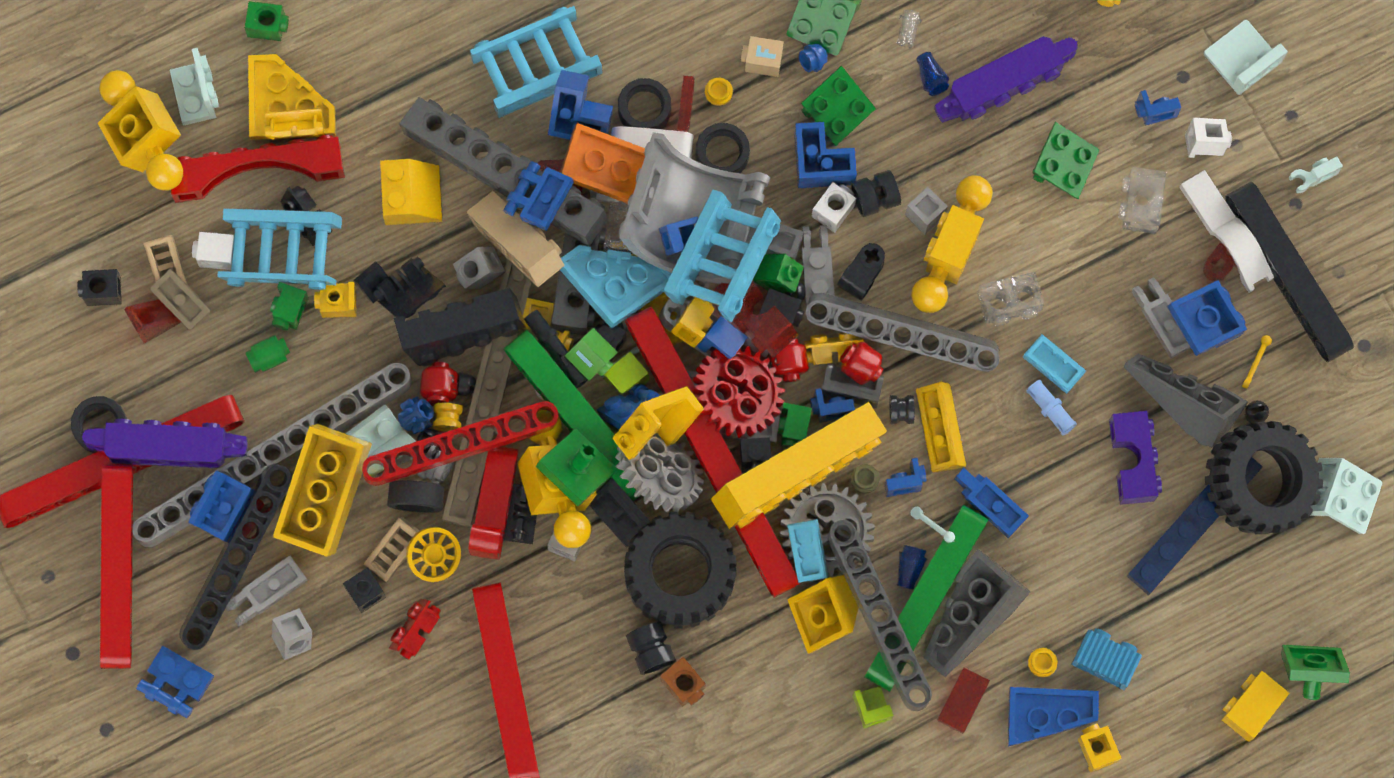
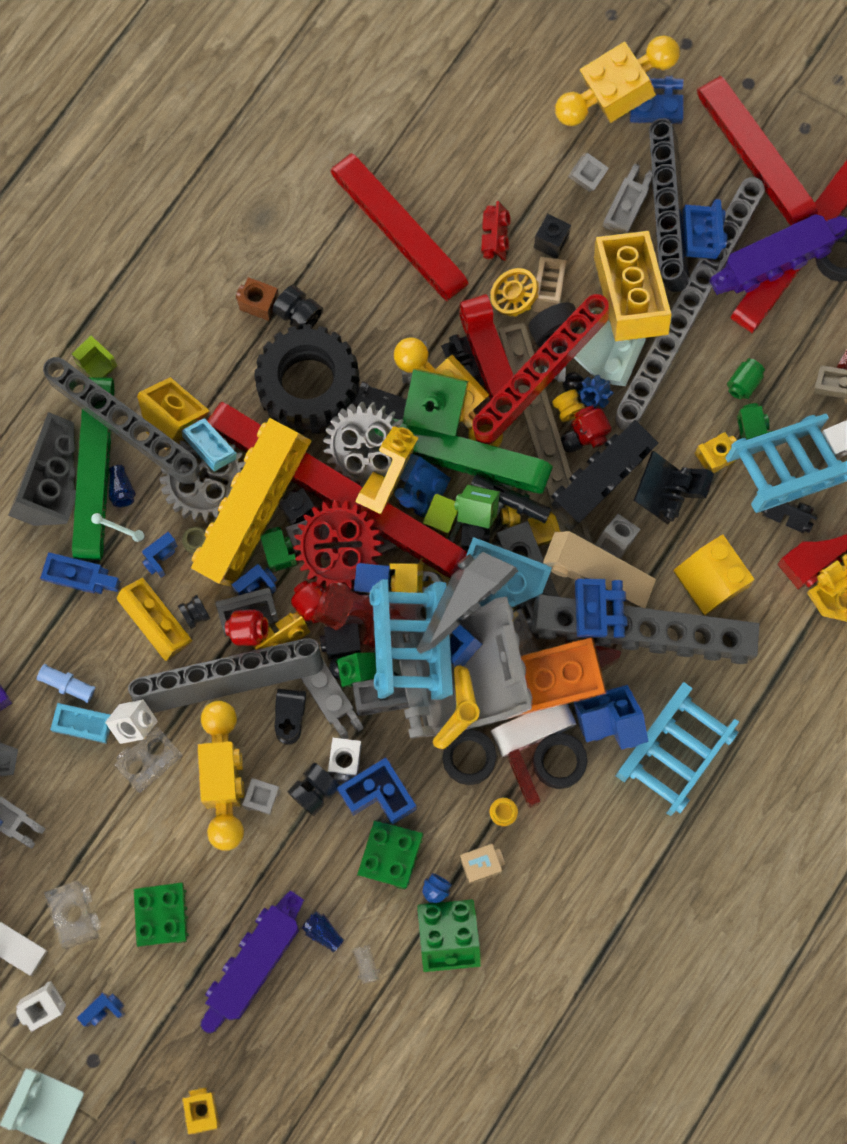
camera: 155 degrees right, 0 degrees up
clear red tile [937,667,990,734] -> none
none -> white brick [105,699,158,744]
none -> wedge [417,552,518,654]
none -> yellow piece [433,665,479,749]
none -> yellow brick [555,35,680,126]

